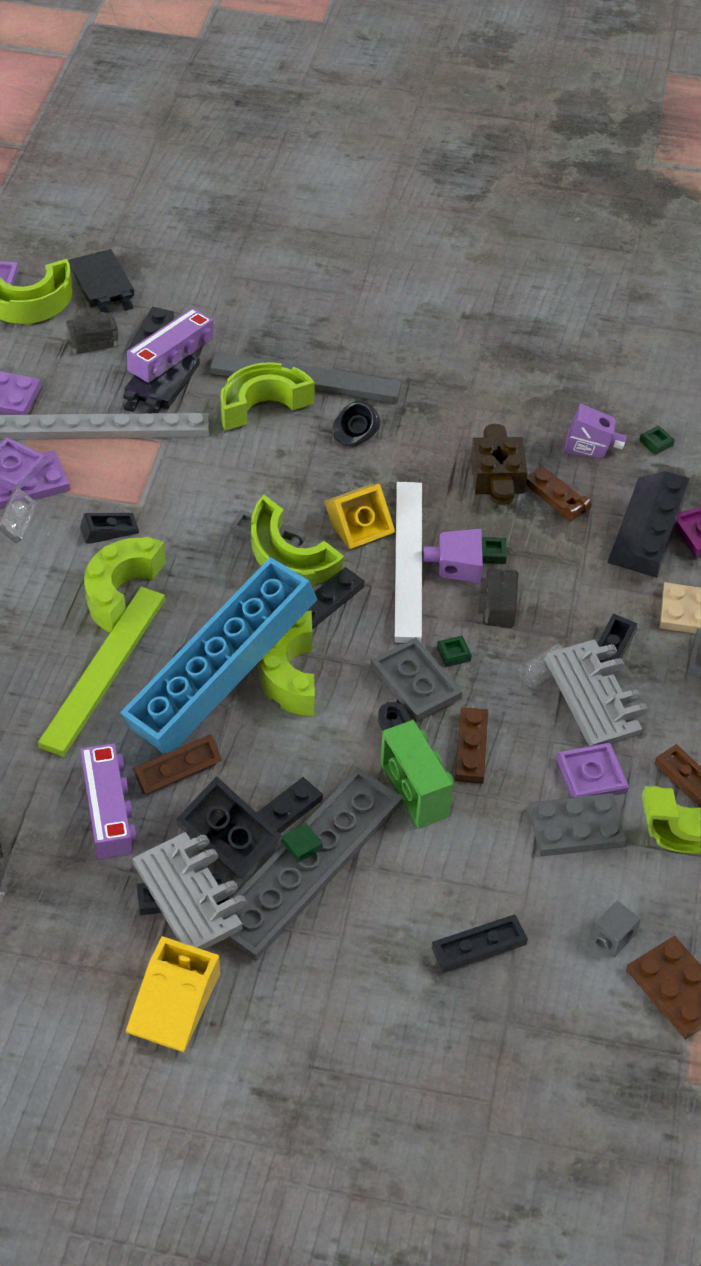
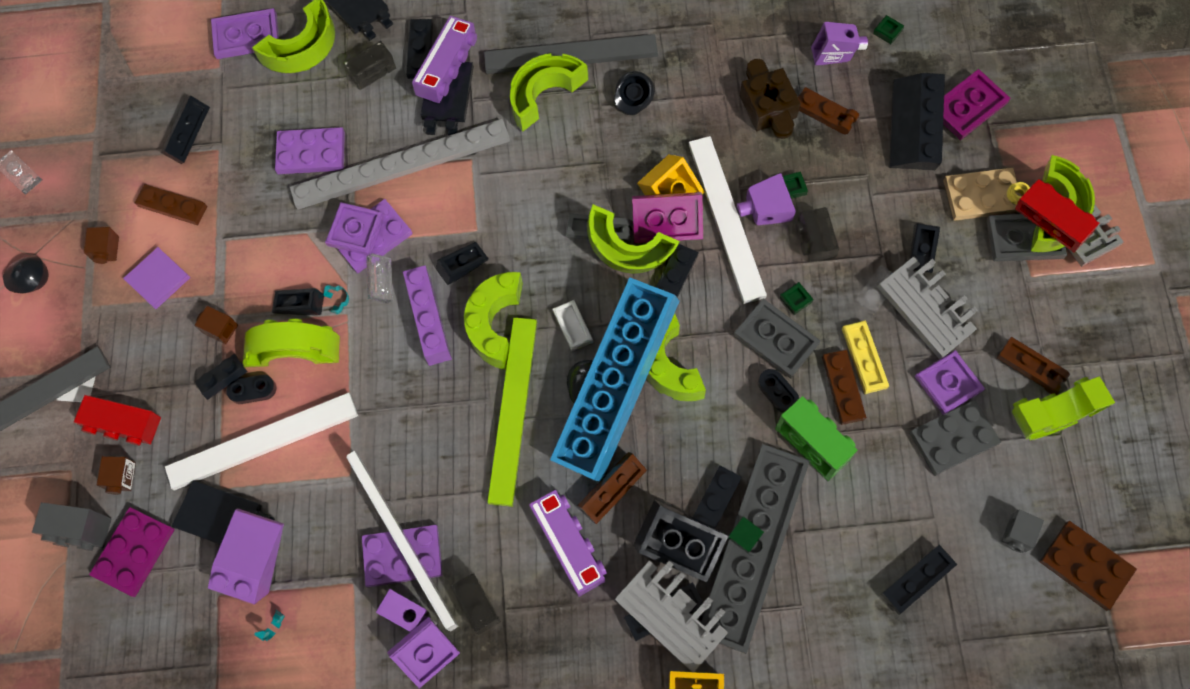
camera: 10 degrees left, 20 degrees up
none -> medium lavender brick [403,265,452,366]
none -> white tile [553,300,593,351]
none -> magenta plate [632,192,703,243]
none -> light yellow tile [842,320,889,394]

